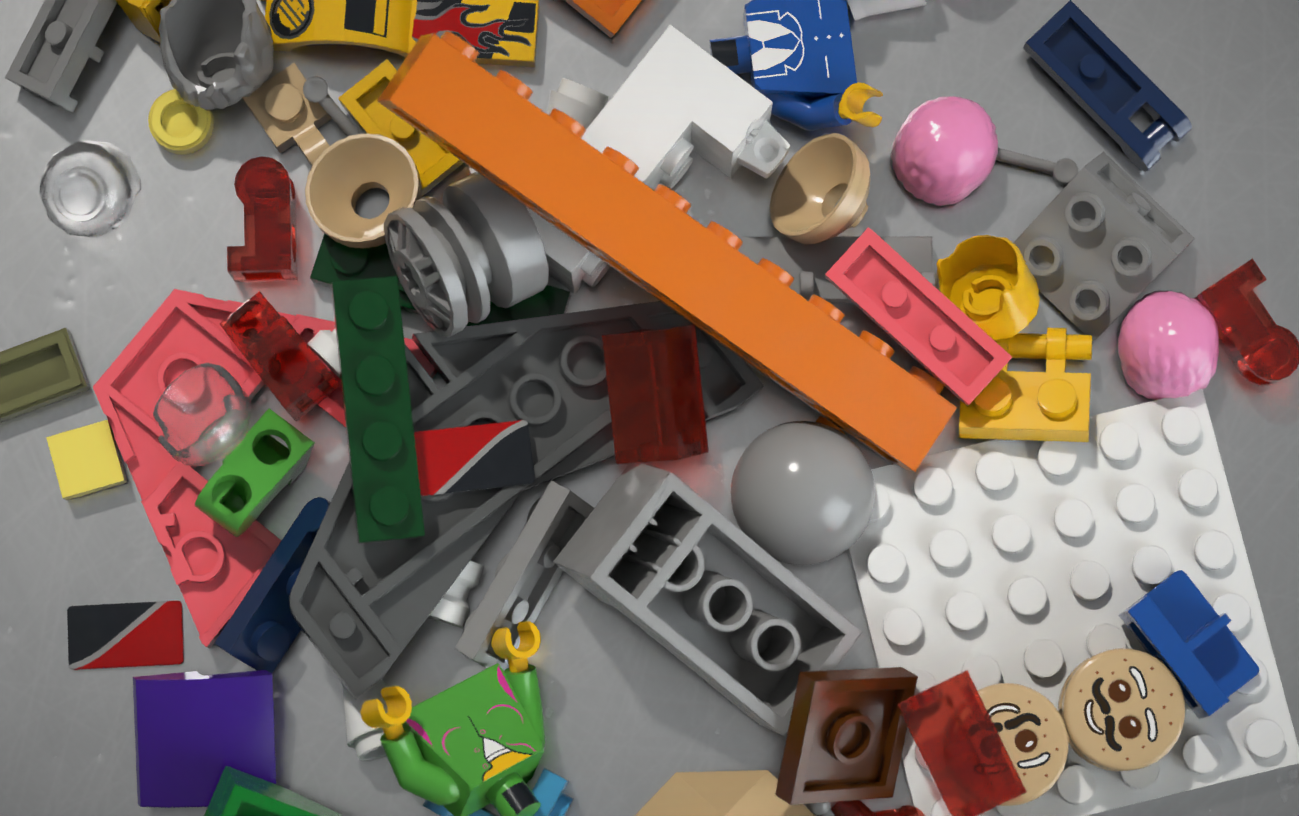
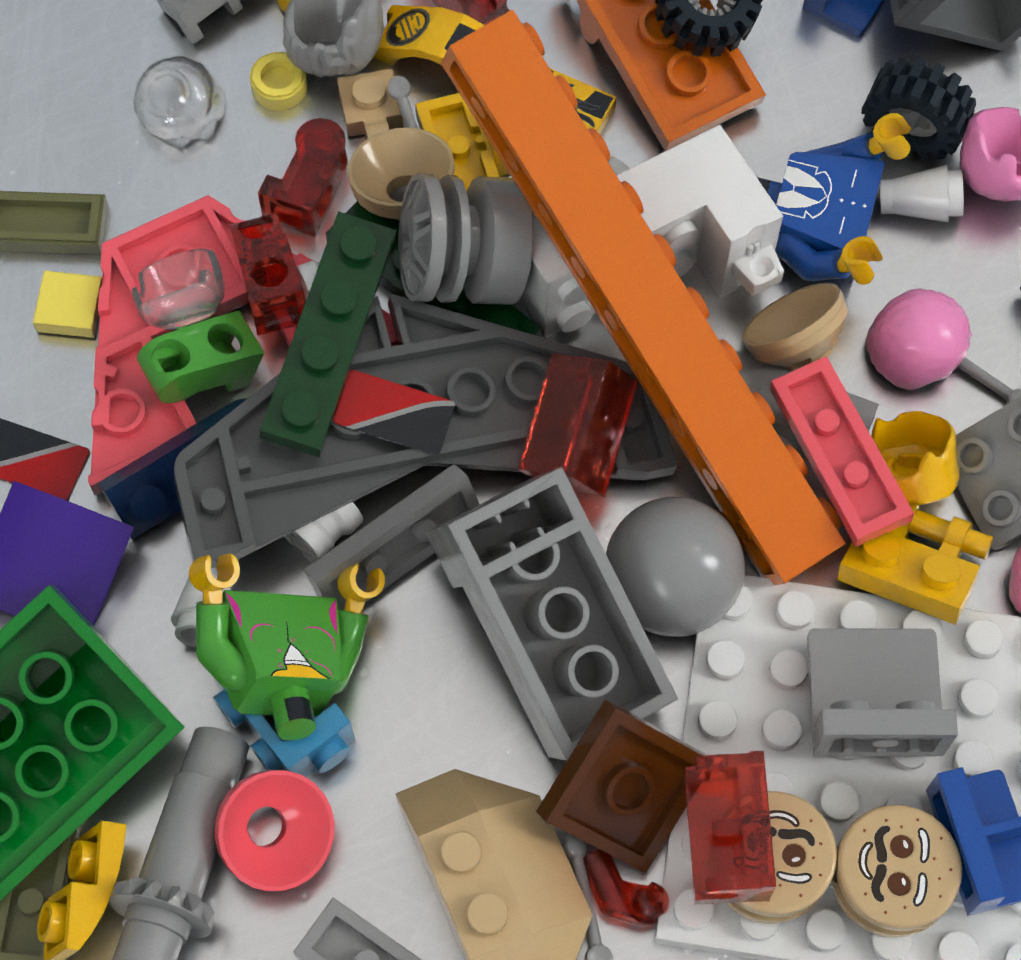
camera: 20 degrees right, 15 degrees down
none -> light grey bracket [807,628,958,756]

